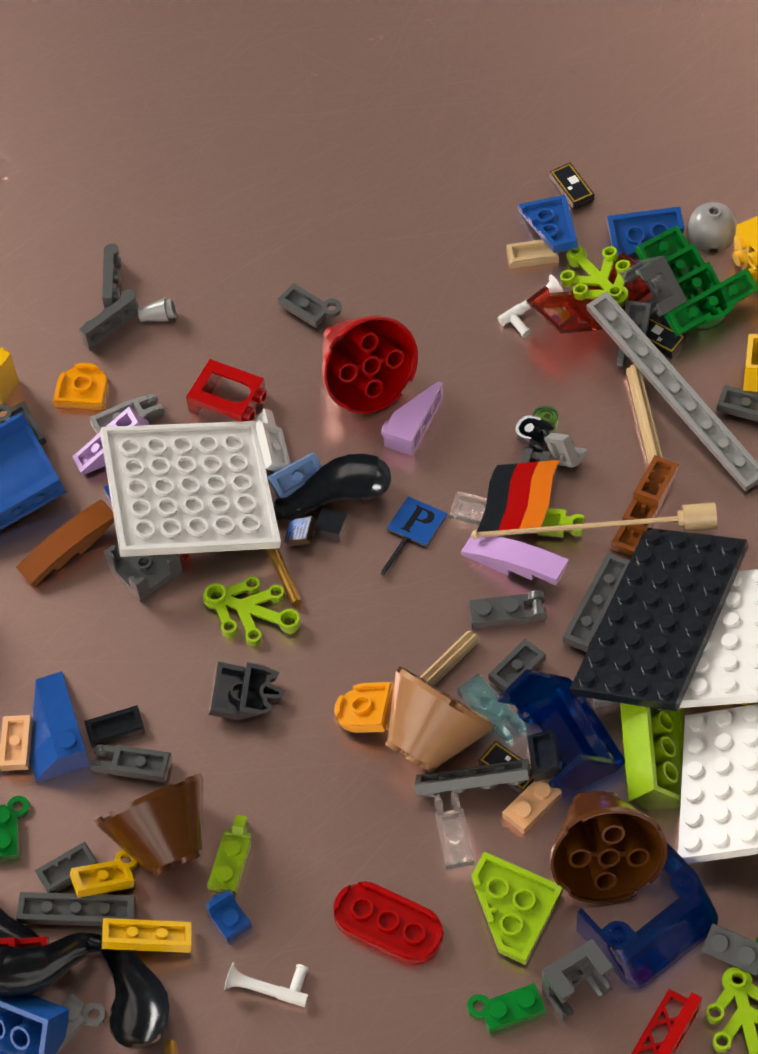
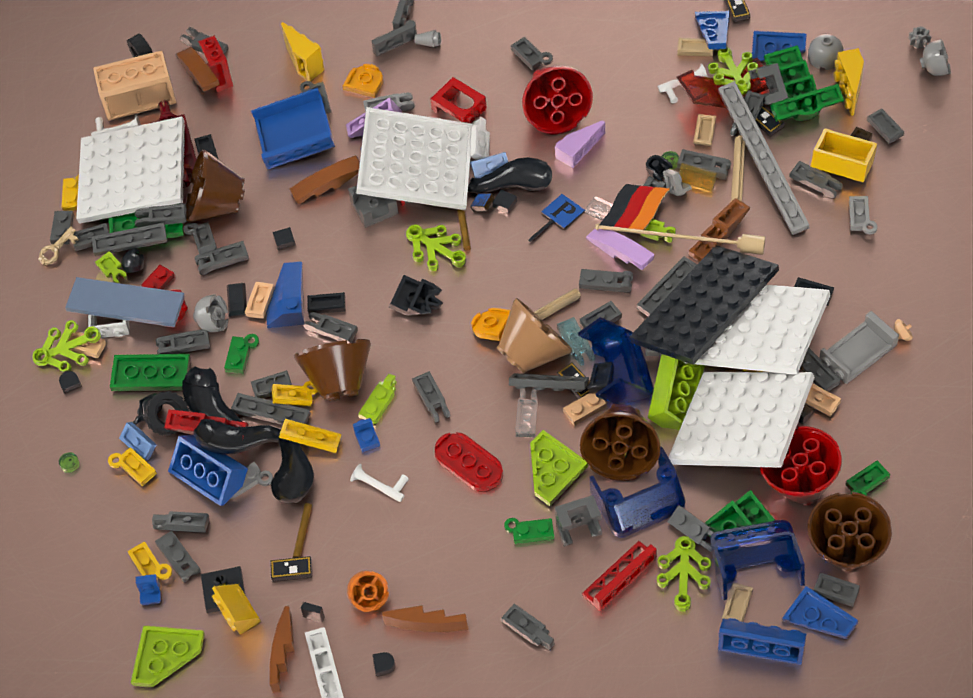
camera: 15 degrees right, 0 degrees up
none -> black tile [273,227,295,250]
none -> dark grey hinge [412,371,450,423]
none -> dark grey plate [677,149,731,180]
none -> clear yellow plate [679,163,717,191]
none -> tan tile [693,114,716,146]

